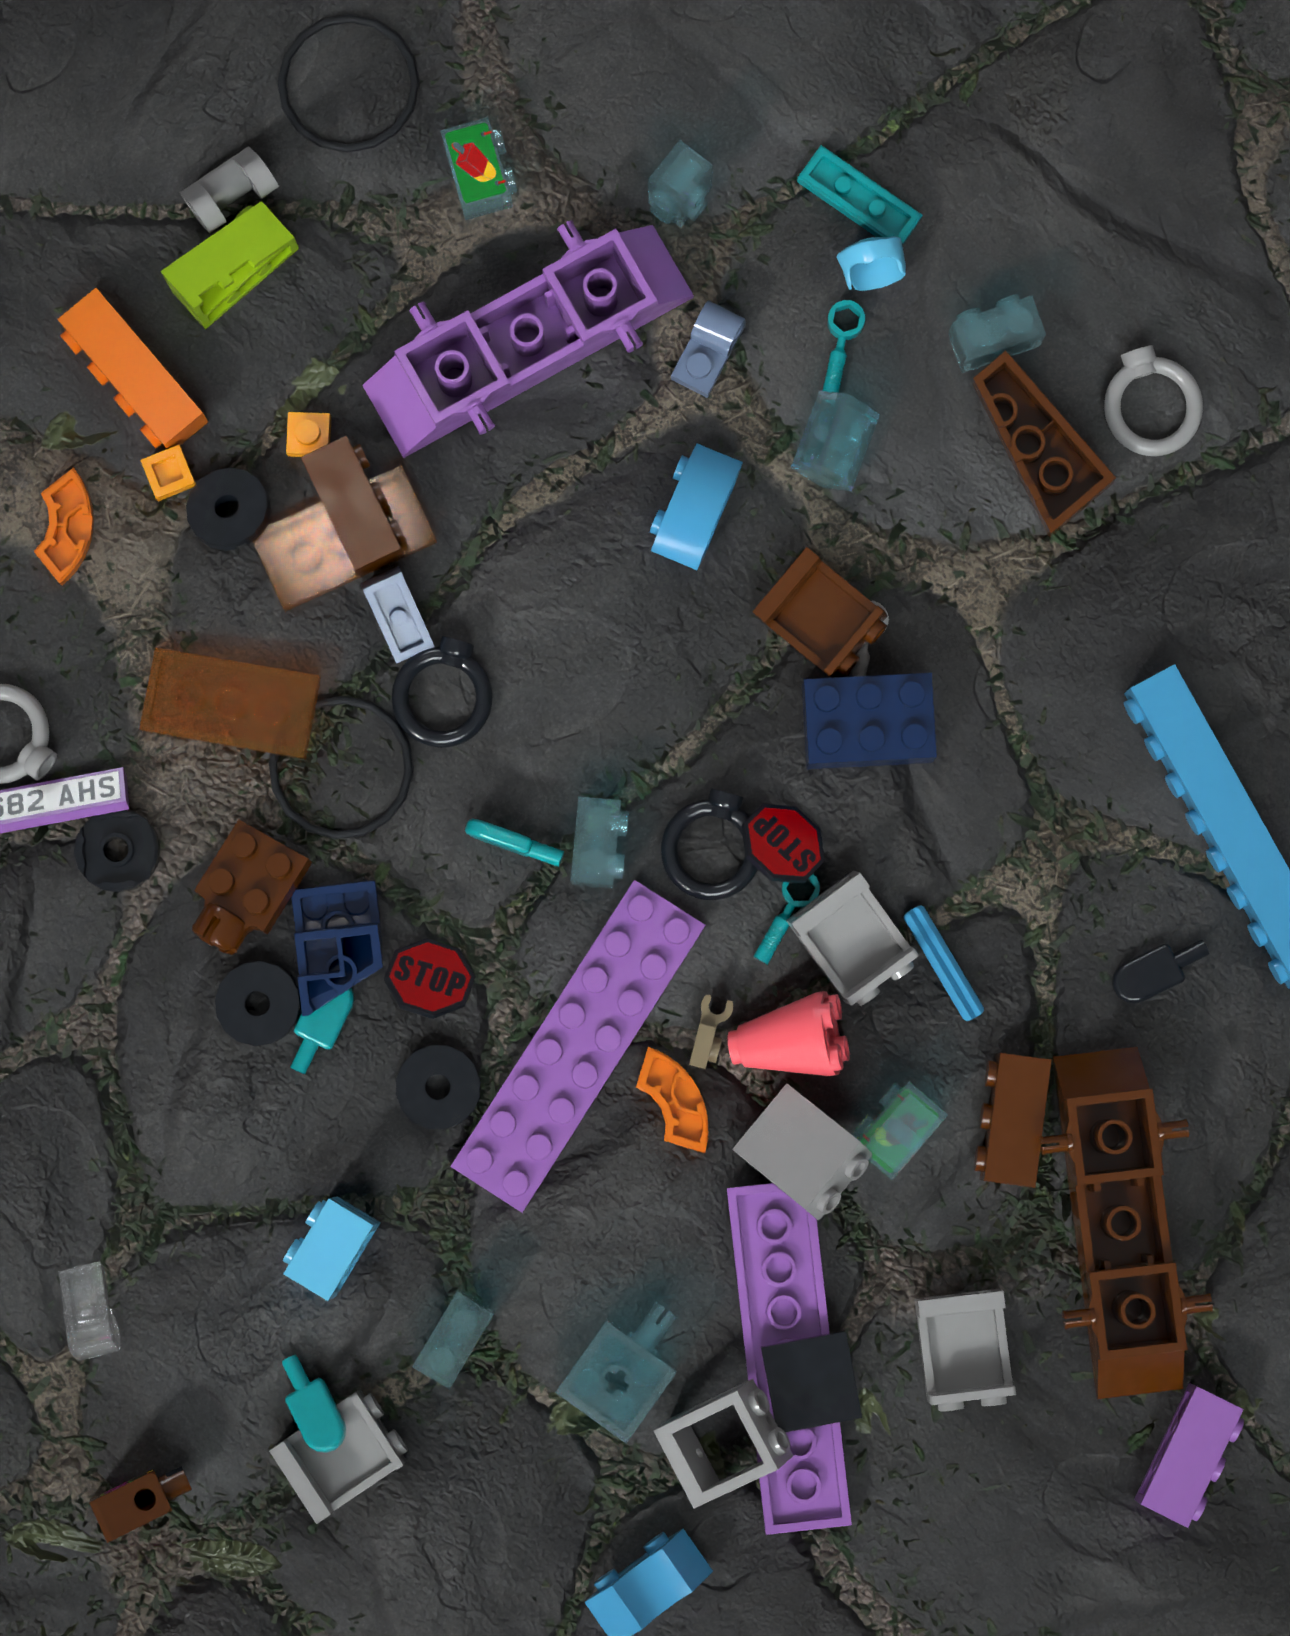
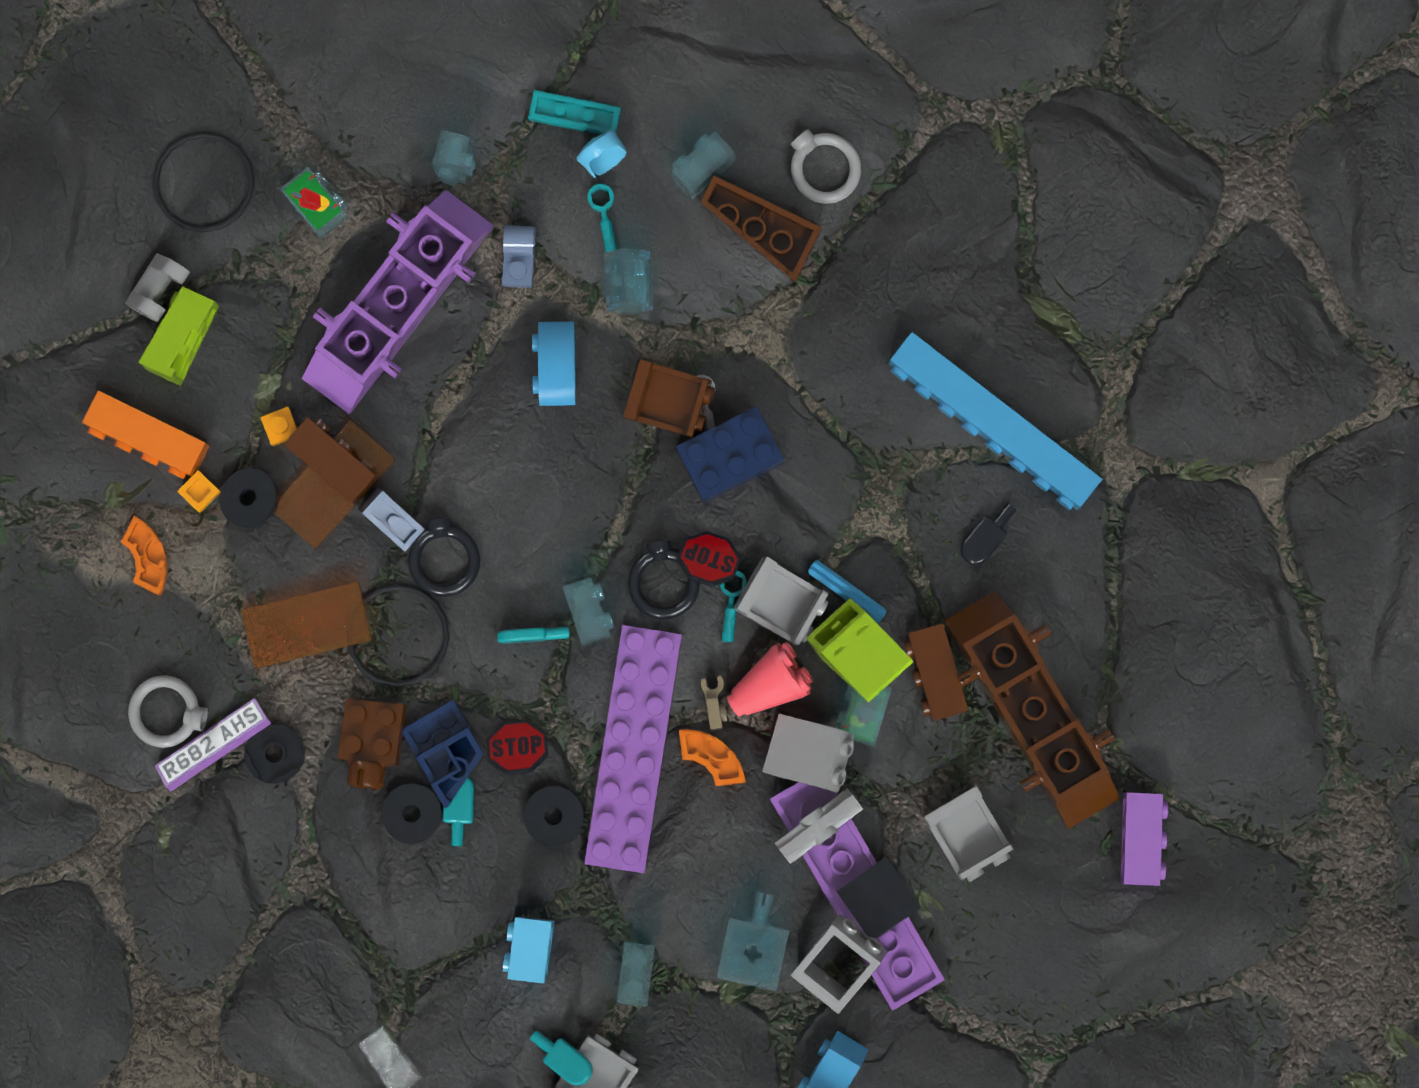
camera: 25 degrees left, 0 degrees up
none -> light grey piece [775,788,863,864]
none -> lime slope [806,598,913,703]

